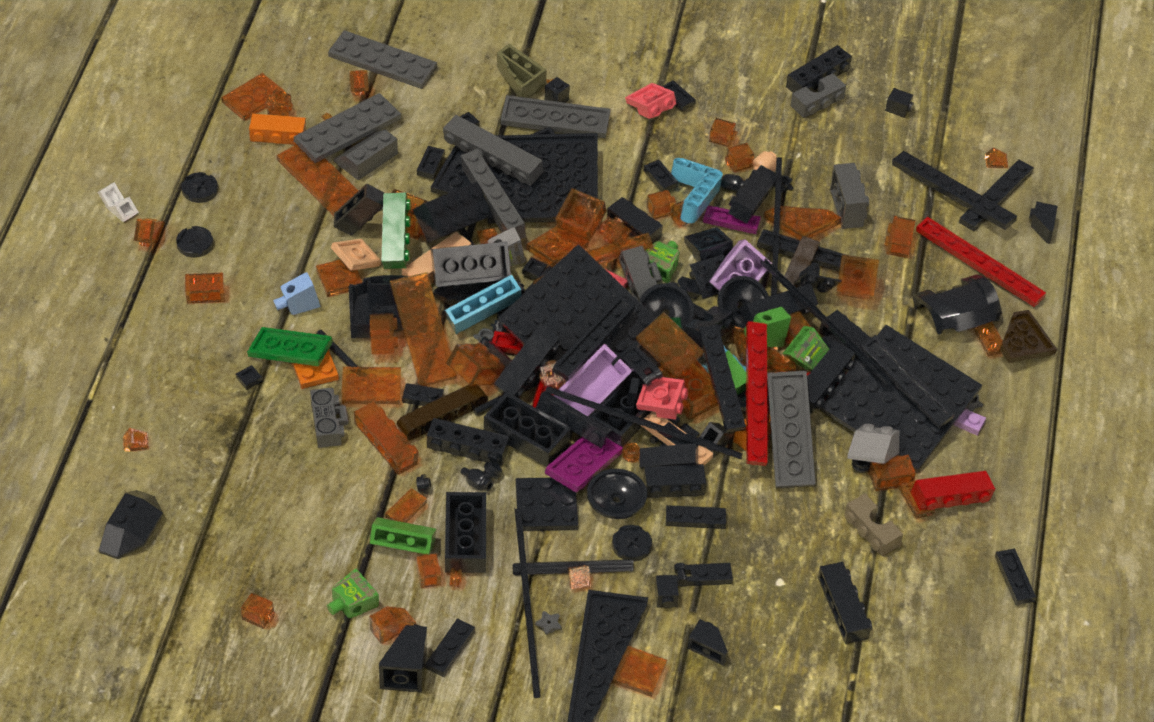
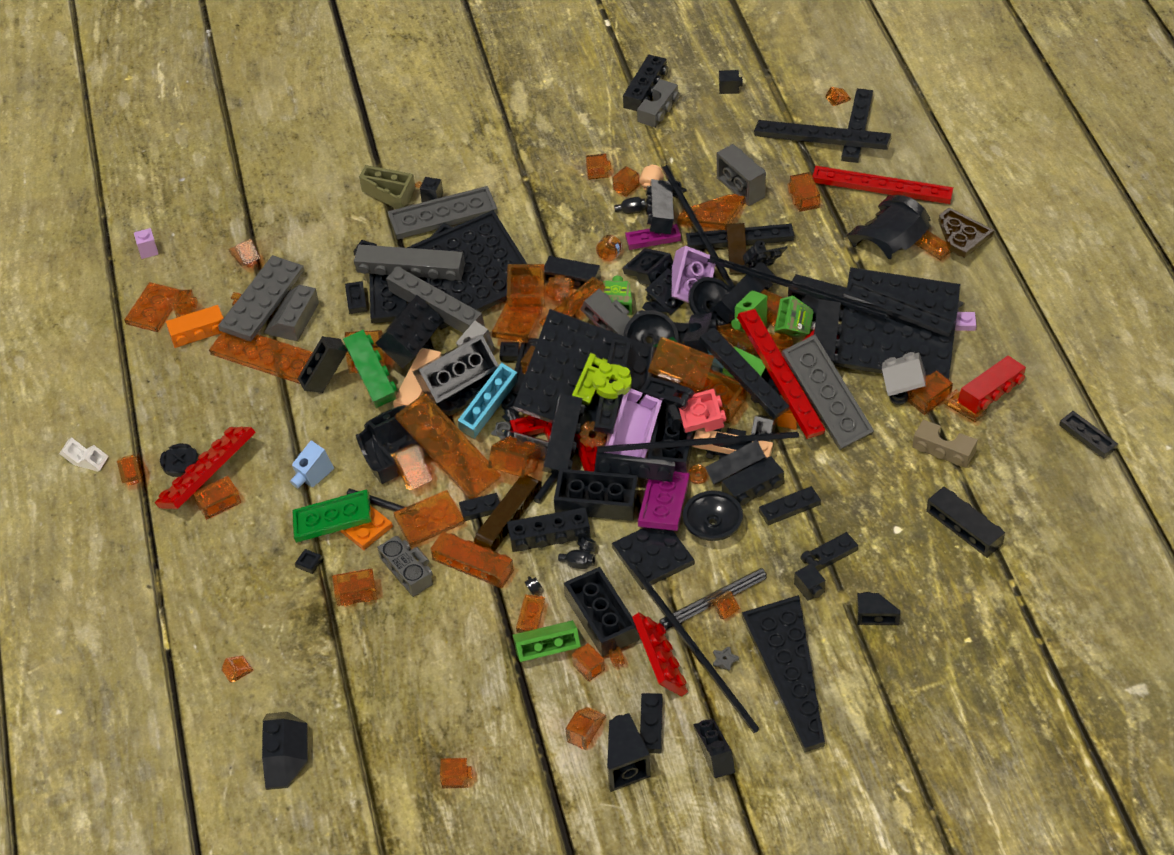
camera: 20 degrees left, 0 degrees up
black tile [181,172,218,203] -> none
clear orange plate [316,259,362,297] -> none
bright green torso [327,569,379,618] -> none
dark grey plate [328,30,437,89] -> none
light nougat tile [331,239,382,271] -> none
clear orange plate [477,228,497,244] -> none
black tile [612,525,652,562] -> none
clear orange plate [613,646,667,697] -> none
coral plate [625,83,676,119] -> none
black plate [643,159,678,193] -> none
clear orange brick [647,190,676,219] -> none
black plate [661,80,696,111] -> none
medium azure beam [671,158,723,223] -> none
clear orange brick [836,255,879,300] -> none
black slope [1029,201,1058,244] -> none
none -> lavender brick [134,228,158,259]
none -> red plate [154,426,256,509]
none -> clear orange brick [332,568,378,606]
none -> lime plate [572,353,608,406]
none -> lime plate [593,363,632,399]
none -> red plate [632,612,688,697]
none -> black slope [693,719,735,778]

